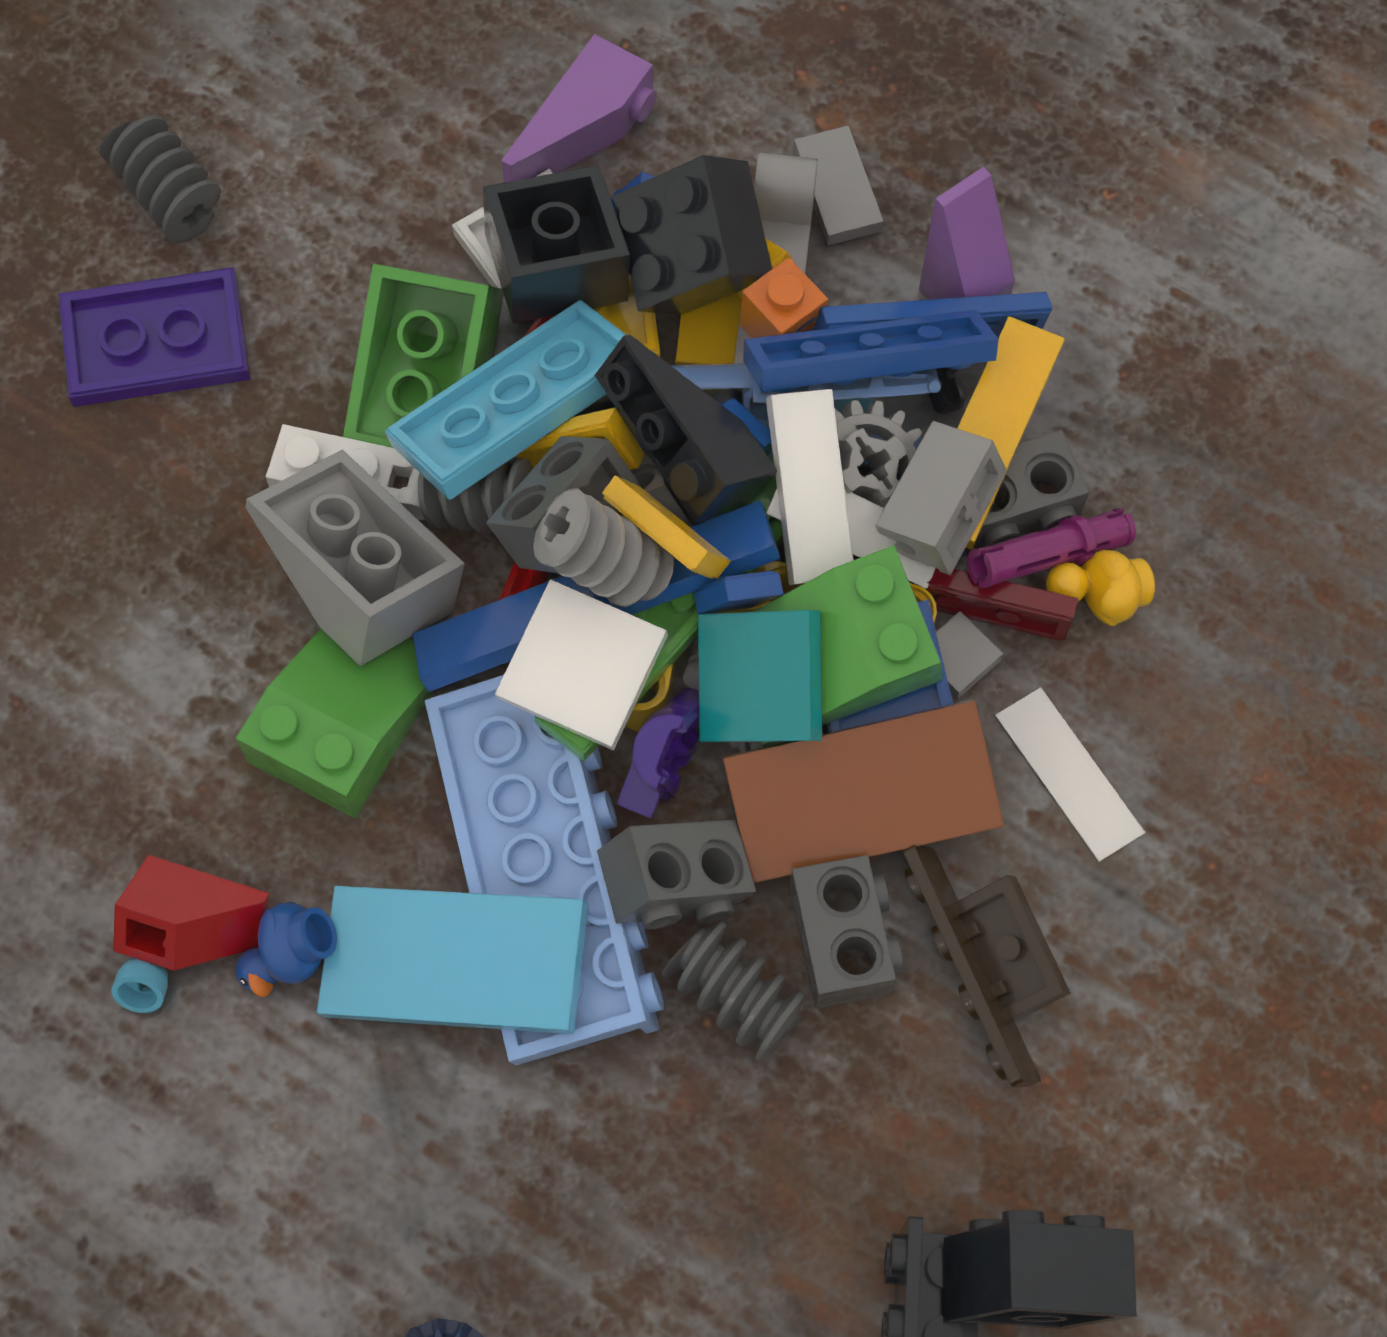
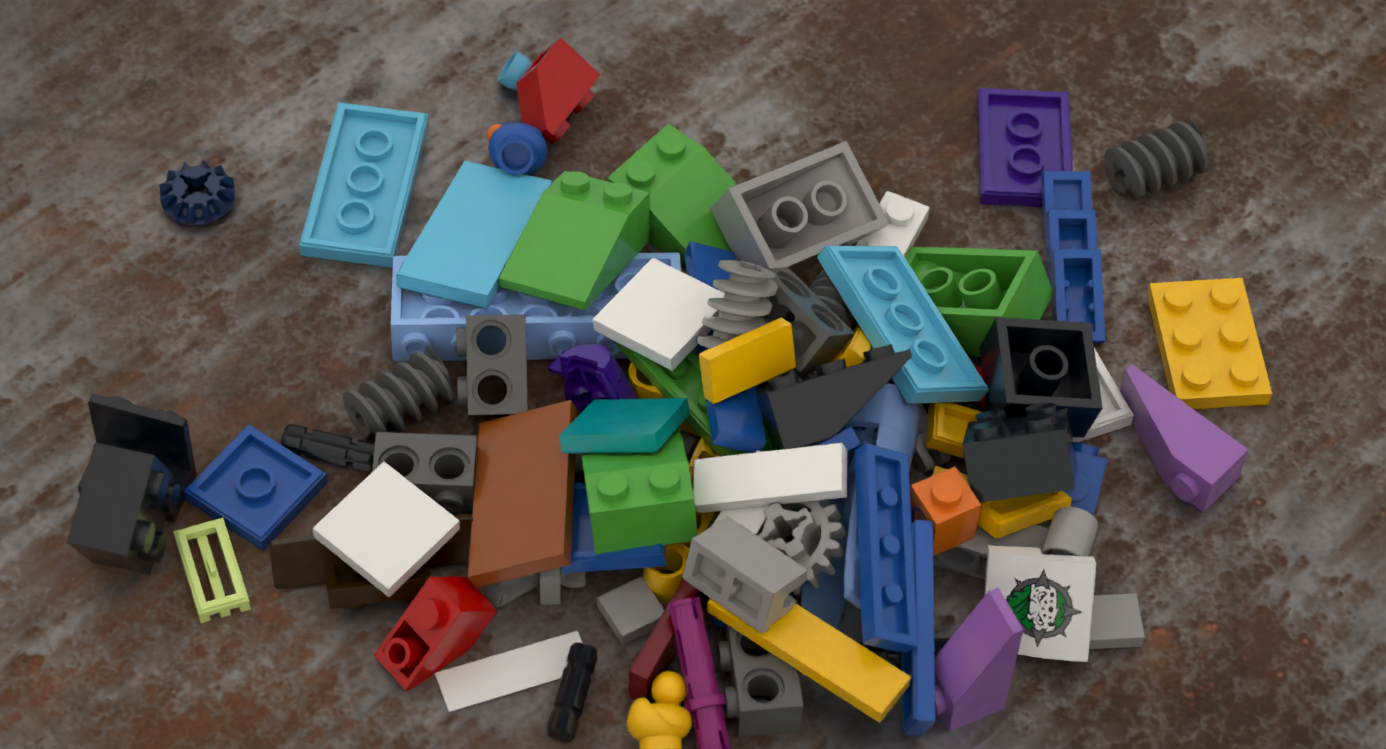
camera: 100 degrees right, 15 degrees down
blue tile [694,571,783,614] -> none
none -> yellowish green tile [173,518,251,623]
none -> blue tile [184,424,327,551]
none -> black axle [281,423,375,472]
none -> medium azure tile [299,102,429,268]
none -> white tile [313,462,460,597]
none -> red slope [374,576,498,690]
none -> bright green slope [499,171,650,310]
none -> black axle [547,642,598,742]
none -> white slope [984,545,1096,662]
none -> blue slope [1041,171,1105,343]
none -> yellow plate [1147,278,1272,409]

